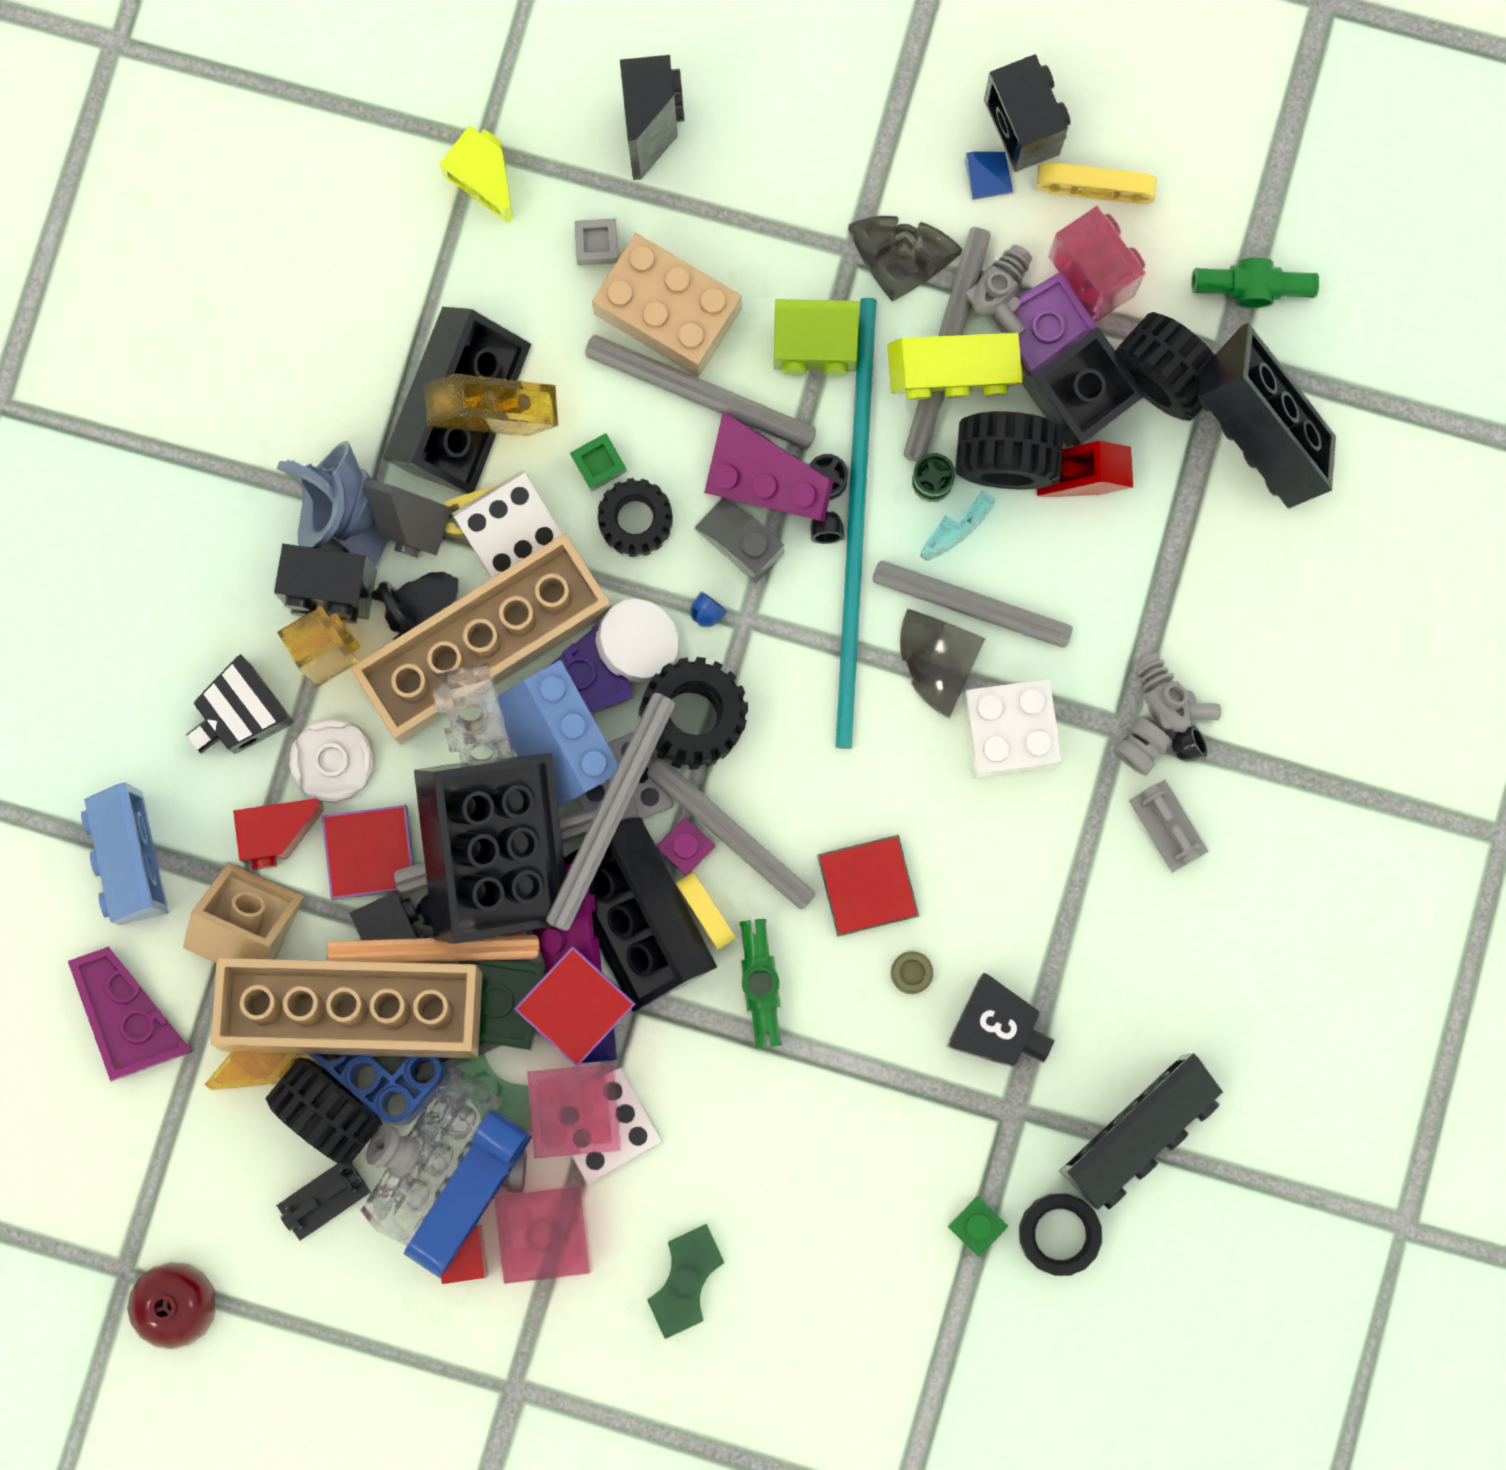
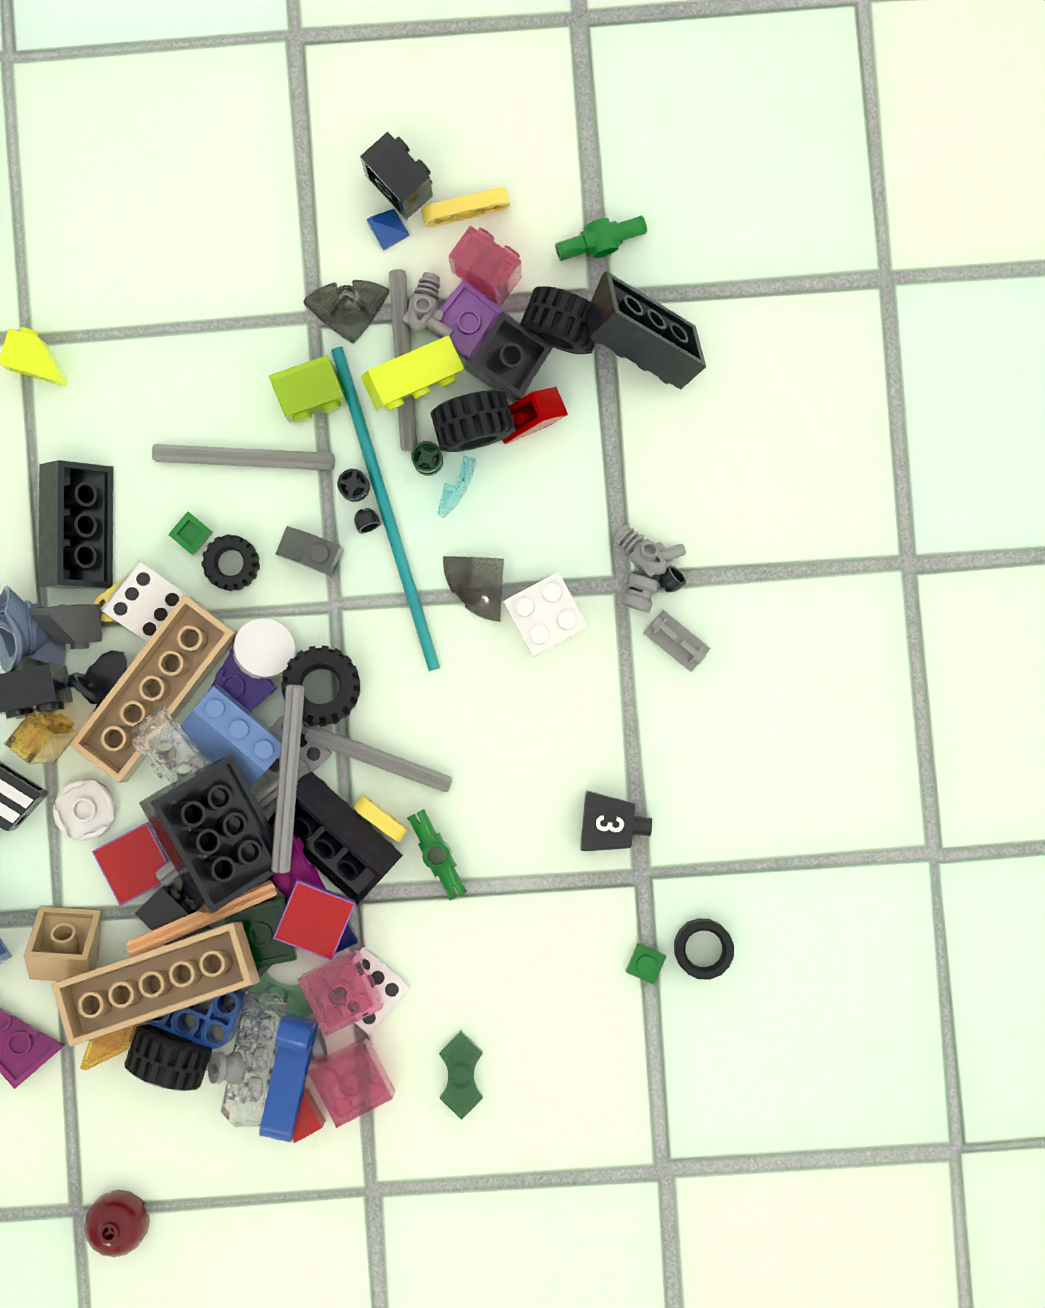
camera: 20 degrees left, 5 degrees up
red slope [233,798,324,870] -> none
black hinge [276,1163,371,1241] -> none
clear yellow brick [425,374,559,436] -> none
light grey plate [575,219,618,265] -> none
tan brick [592,232,742,377] -> none
black slope [620,55,685,180] -> none
magenta plate [656,817,716,876] -> none
blue hinge [690,591,727,628] -> none
magenta wing [704,412,834,522] -> none
red tile [817,835,919,937] -> none
light grey axle [873,561,1073,648] -> none
olive tile [890,951,933,994] -> none
black slope [1059,1053,1223,1210] -> none

